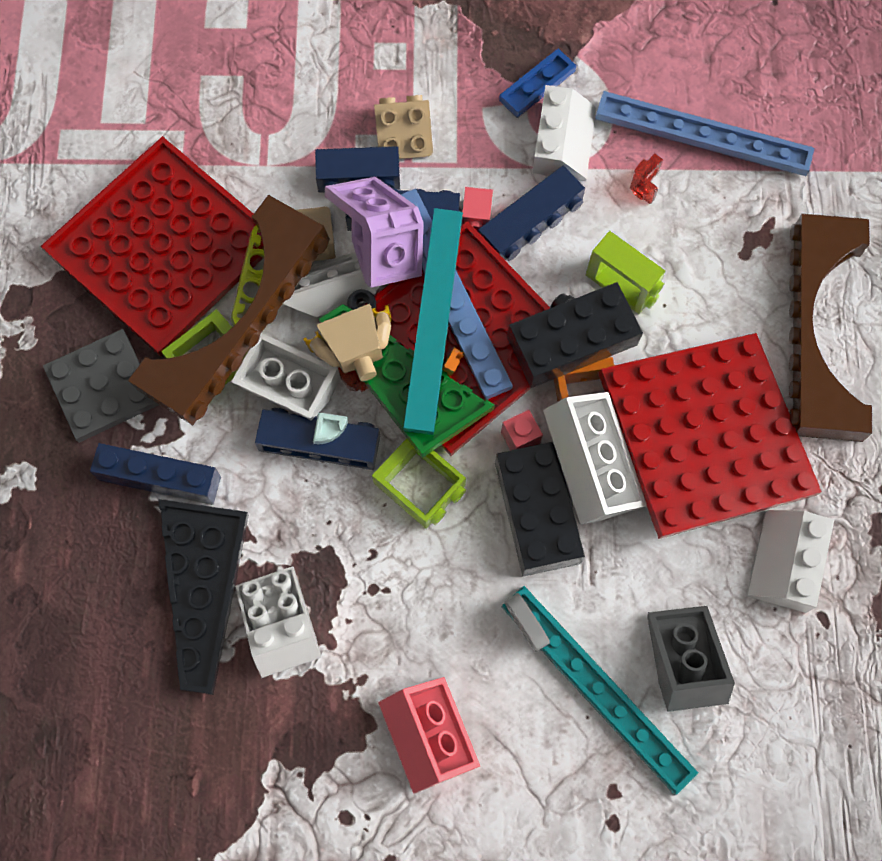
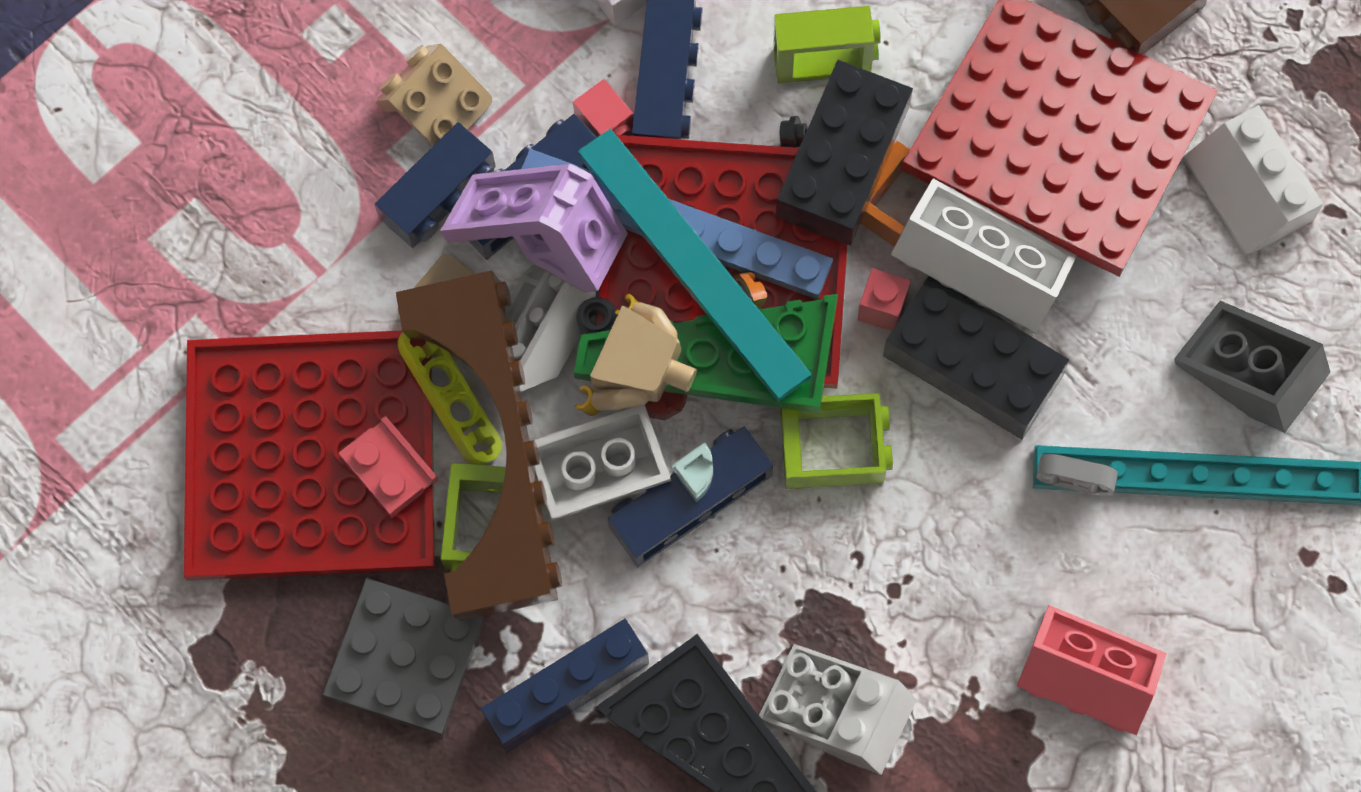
camera: 40 degrees left, 0 degrees up
none -> coral plate [339,416,439,518]

